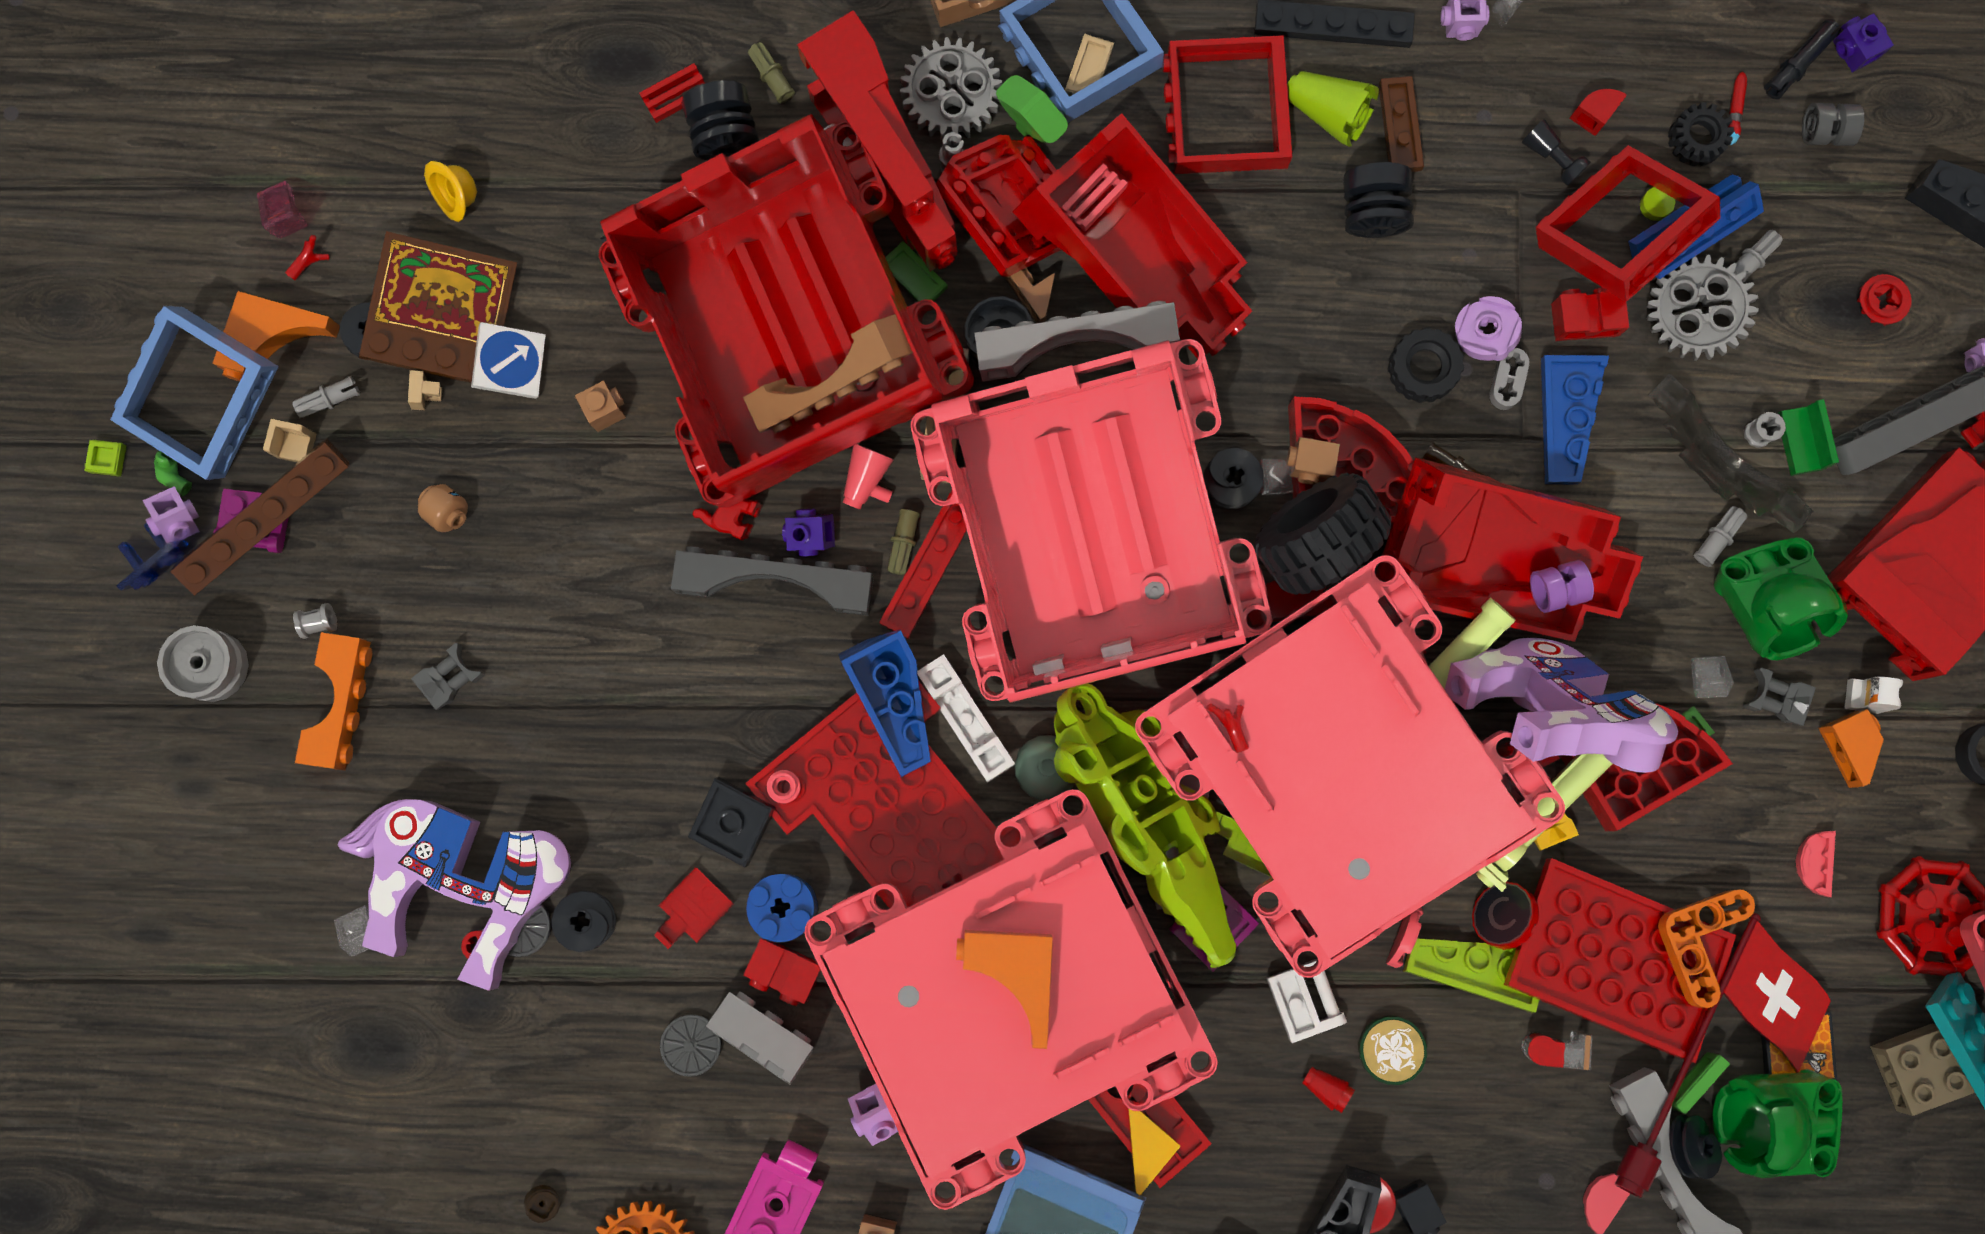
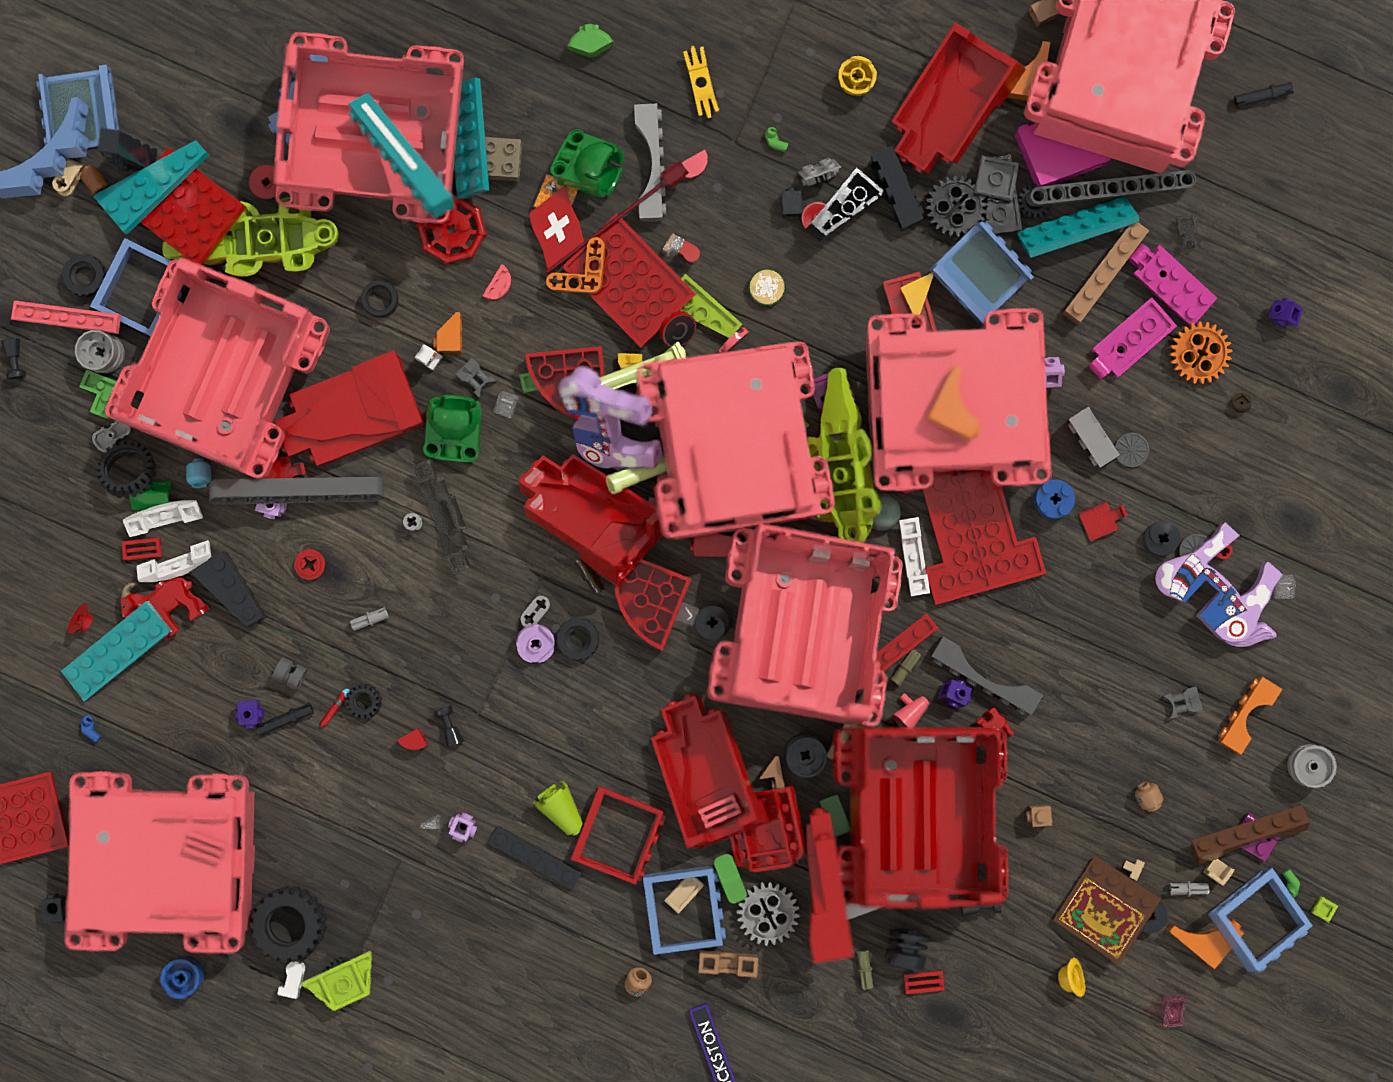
camera: 155 degrees left, 5 degrees up
clear blue plate [116,523,190,591] -> none
lavender brick [143,486,200,546] -> none
red bar [285,235,330,280] -> none
light grey bush [293,603,337,639] -> none
tile [471,322,546,399] -> none
black tile [688,777,775,867] -> none
medium nougat arch [743,314,913,434] -> none
red brick [743,938,822,1006] -> none
coral plate [767,770,801,804] -> none
blue wedge [838,629,931,777] -> none
light grey axle [939,132,964,172] -> none
light grey arch [975,301,1180,381] -> none
red bar [1207,704,1249,753] -> none
black tyre [1255,473,1391,595] -> none
white plate [1267,959,1347,1043] -> none
medium nougat brick [1286,437,1340,485] -> none
red cone [1302,1066,1355,1113] -> none
black wheel [1343,162,1414,238] -> none
reddish brown plate [1378,76,1424,172] -> none
medium lavender wheel [1530,560,1594,613] -> none
red window [1536,145,1720,302] -> none
blue wing [1541,355,1609,485] -> none
red brick [1551,287,1629,341] -> none
blue brick [1628,174,1764,279] -> none
lime tile [1640,187,1675,221] -> none
light grey gear [1646,255,1759,361] -> none
black piece [1669,1115,1722,1179] -> none
bright green tile [1672,1052,1730,1115] -> none
light grey axle [1693,506,1747,567] -> none
green panel [1777,399,1839,476] -> none

